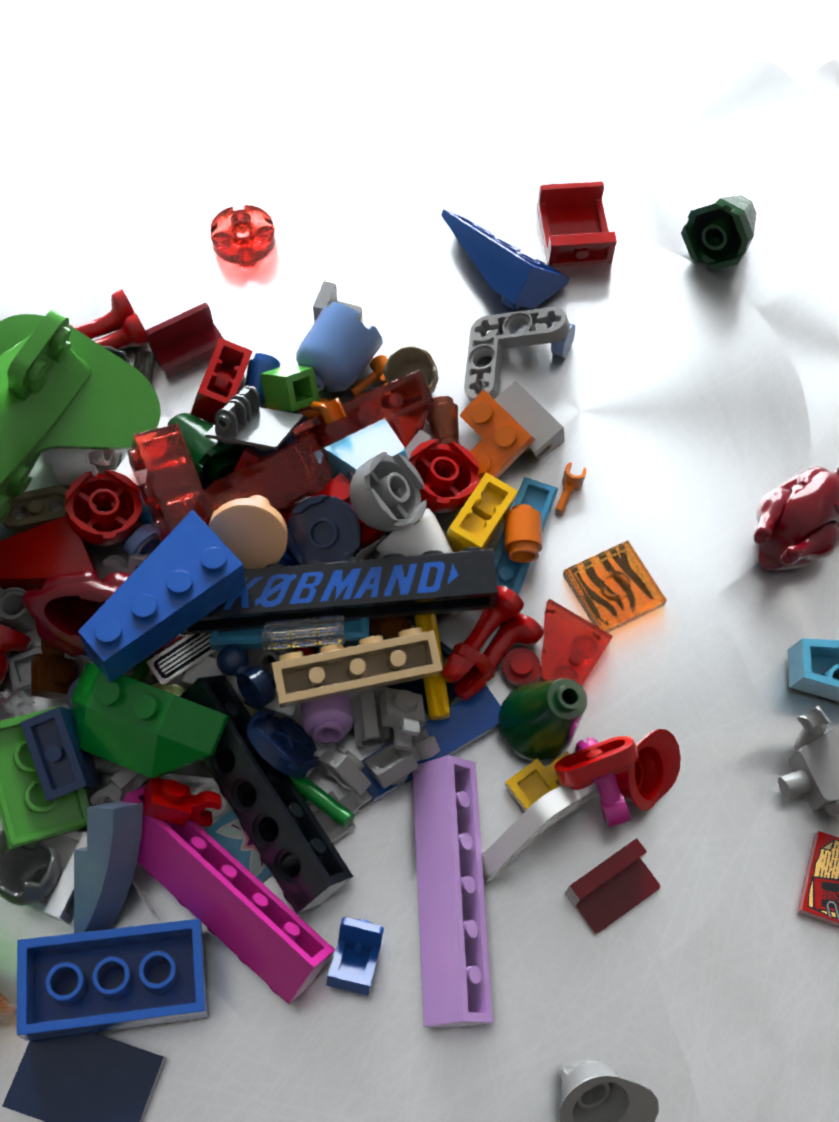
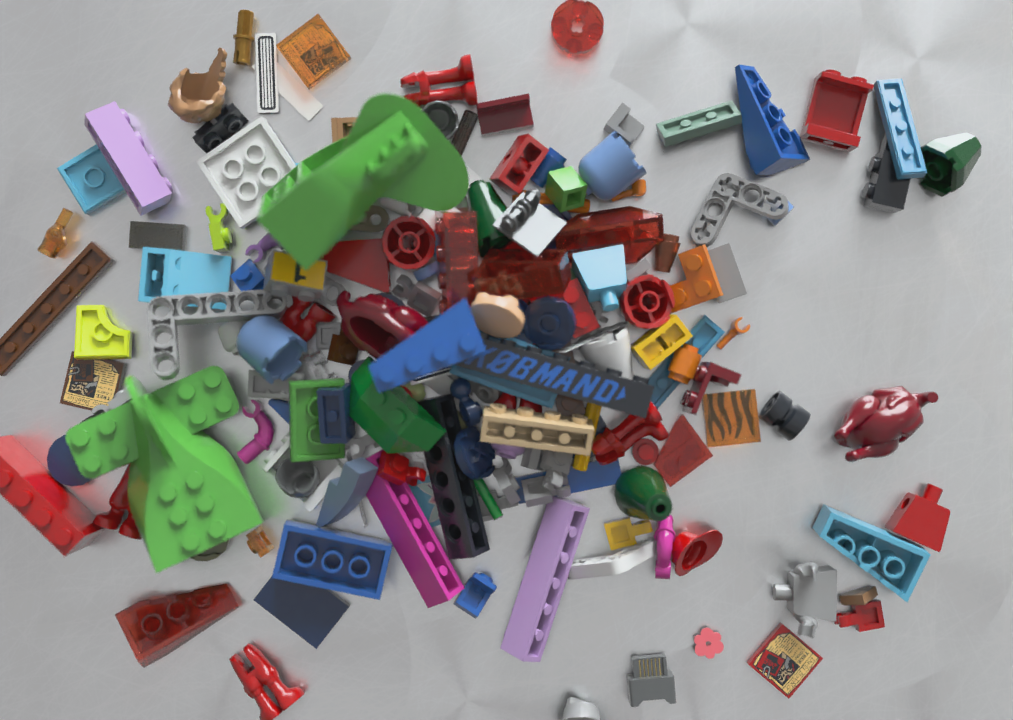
camera: 20 degrees right, 25 degrees up
clear tile [261,615,345,651] -> none
orange hand [311,398,346,425] -> none
light grey cylinder [349,451,427,532] -> none
dark tan hair [384,345,439,404] -> none
red plate [554,736,639,790] -> none
dark red panel [564,838,660,934] -> none
none -> dark grey piece [627,654,676,707]
none -> sand green plate [656,100,742,147]
none -> dark red bracket [681,362,742,415]
none -> coral plant [694,627,724,659]
none -> black wheel [758,391,811,441]
none -> black hinge [863,134,911,213]
none -> dark azure tile [874,79,927,179]

